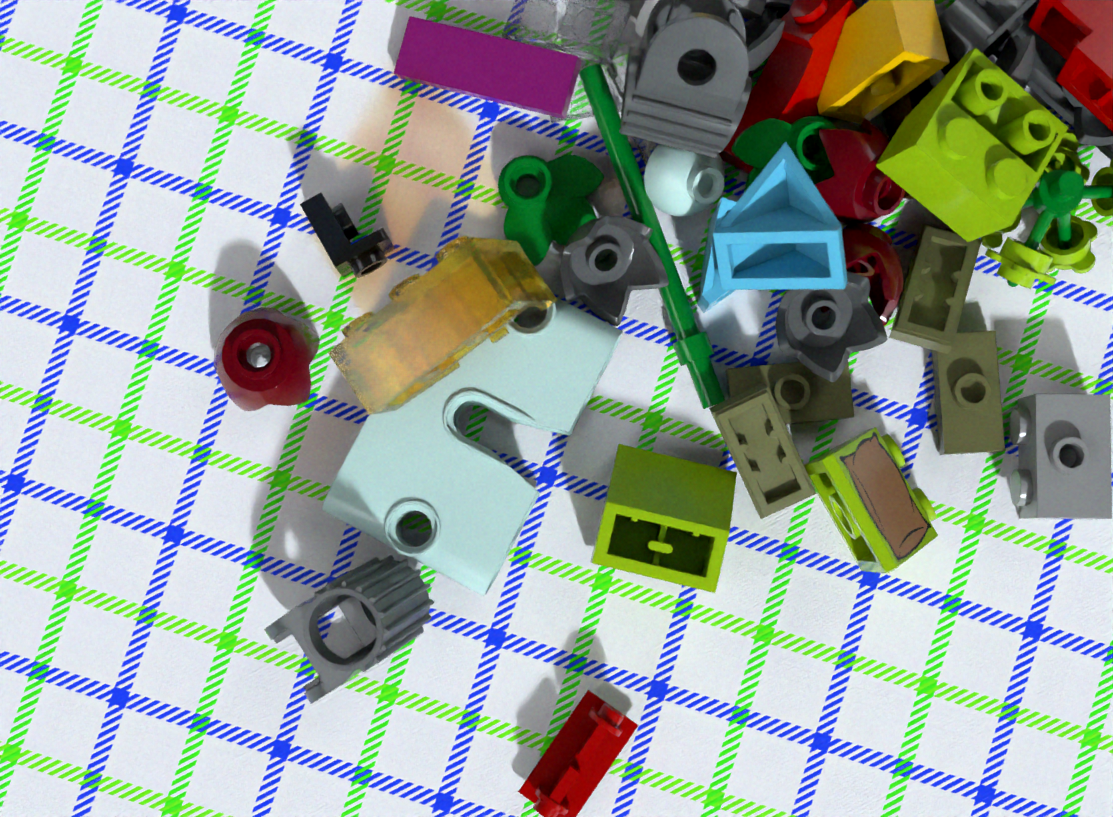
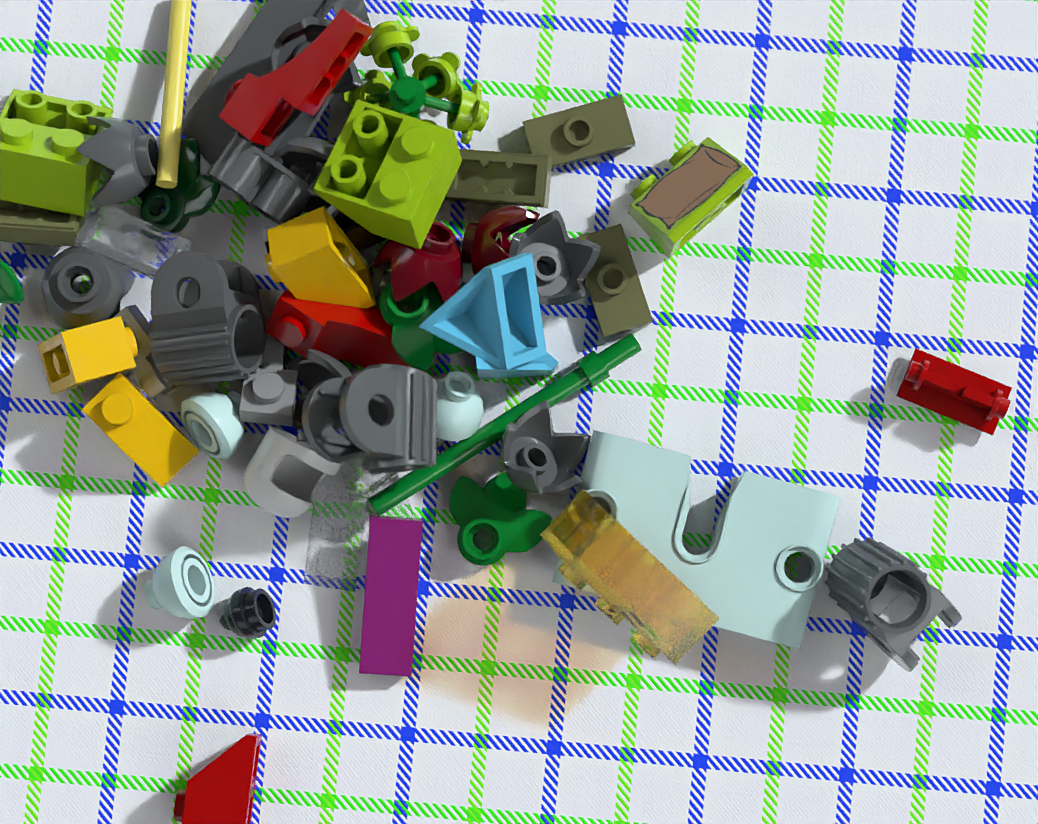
camera: 100 degrees left, 0 degrees up
dark red piece [214,307,320,411] -> none
black bracket [300,193,394,278] -> none
lime slope [590,444,737,593] -> none
olive plate [709,382,816,519] -> none
light grey brick [1010,394,1112,520] -> none

